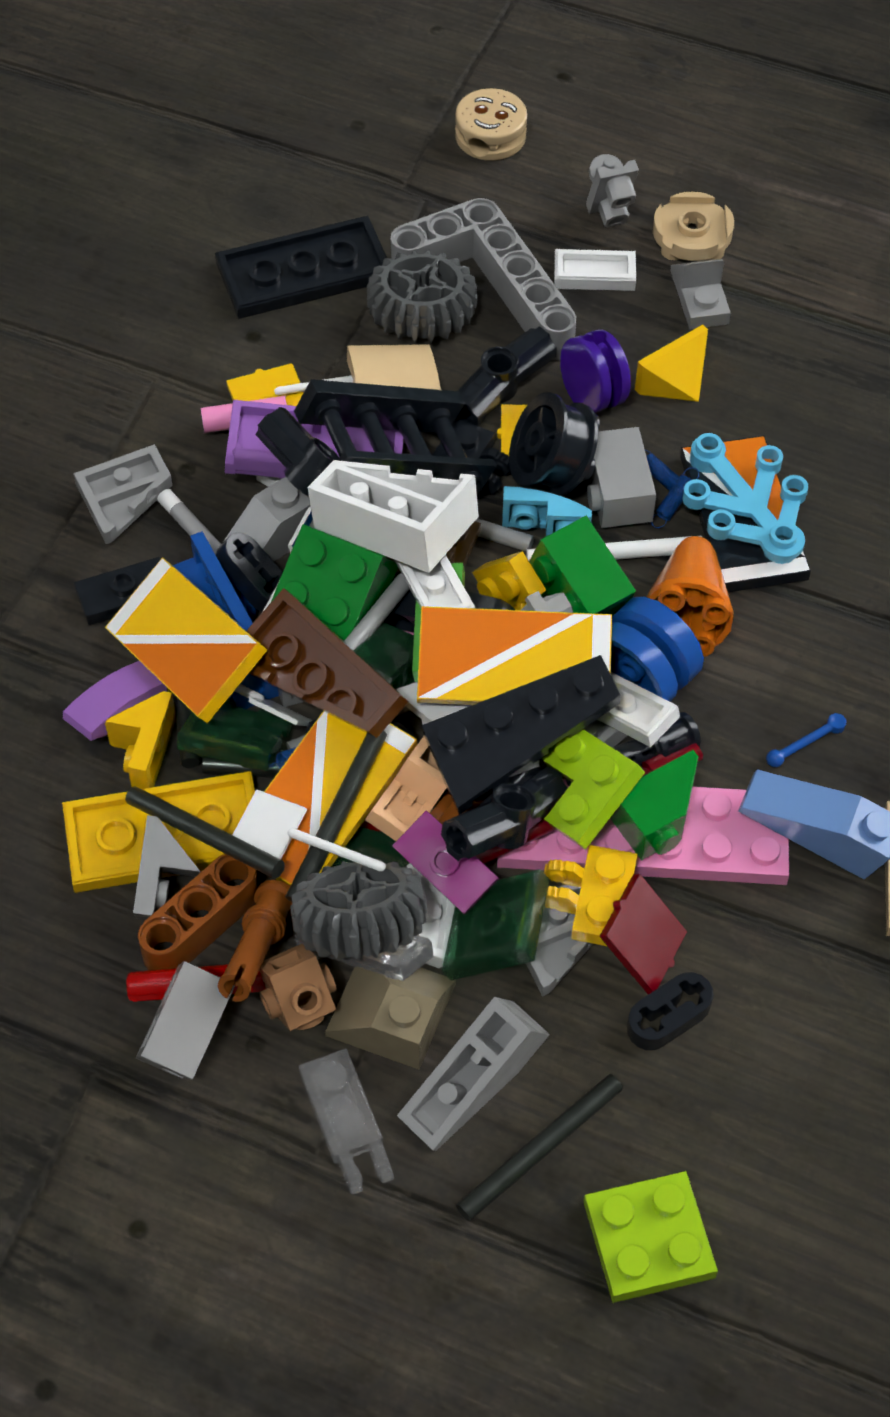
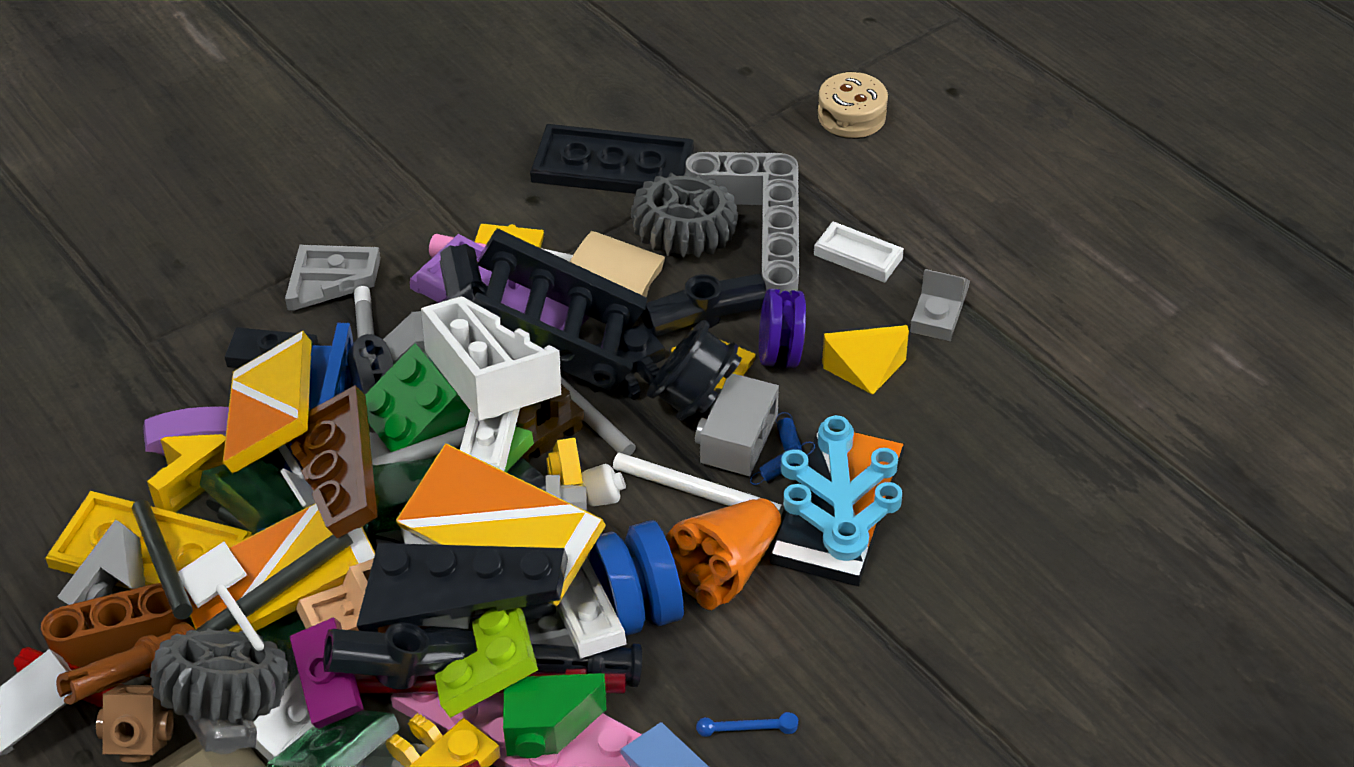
camera: 30 degrees right, 10 degrees down
medium azure slope [502,486,592,536] -> none
green brick [529,515,636,616] -> none
light grey hips [586,154,639,227] -> none
tan plate [653,192,734,261] -> none

